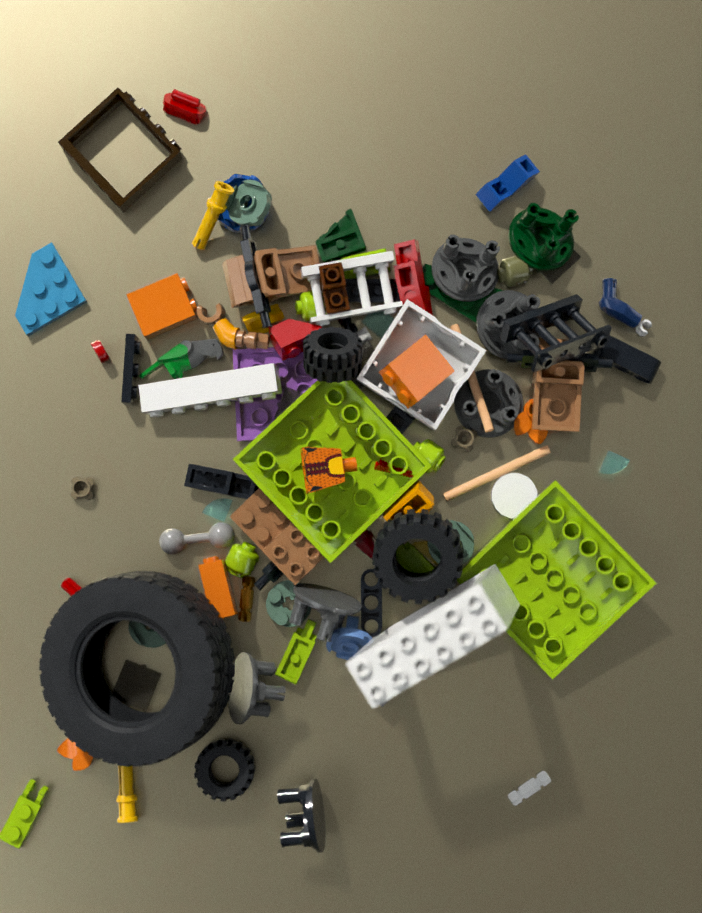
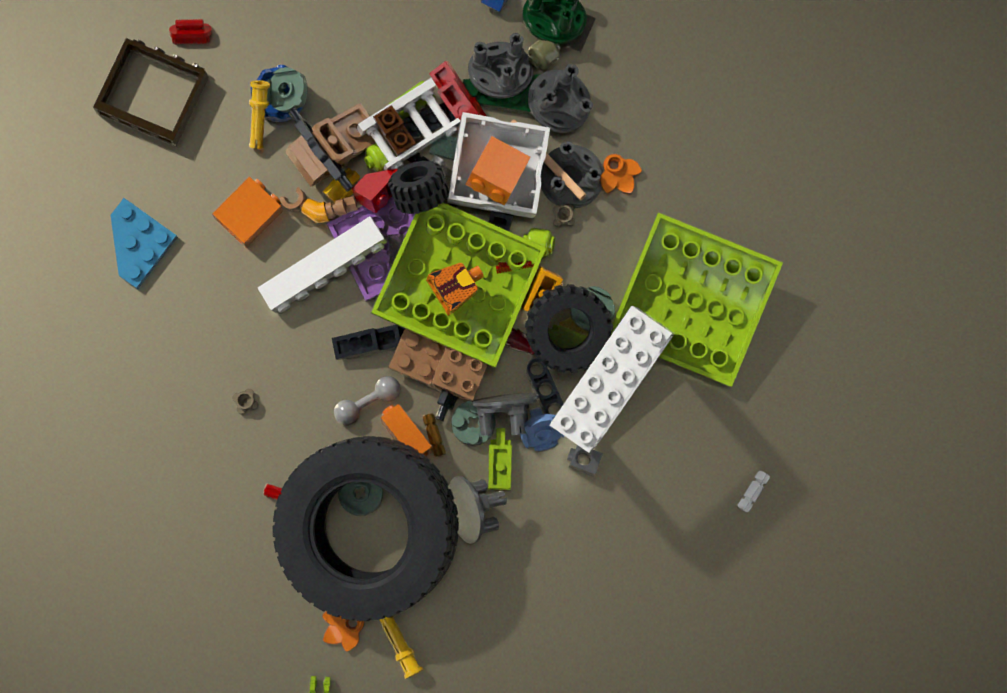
camera: 30 degrees left, 5 degrees down
red tile [91,340,109,364] -> none
clear smoke piece [112,659,162,712] -> none
black plate [121,334,142,406] -> none
animal [139,339,224,379] -> none
black tyre [194,738,256,802] -> none
clear light blue tile [202,498,233,522] -> none
lime head [225,542,259,578] -> none
black piece [277,779,326,853] -> none
dark green wing [315,209,366,263] -> none
light nougat piece [443,445,551,502] -> none
white tile [491,473,537,519] -> none
black fence [500,294,612,372] -> none
medium nougat piece [507,338,613,432] -> none
black beam [592,335,661,384] -> none
dark blue arm [598,278,652,336] -> none
clear light blue tile [599,451,630,474] -> none

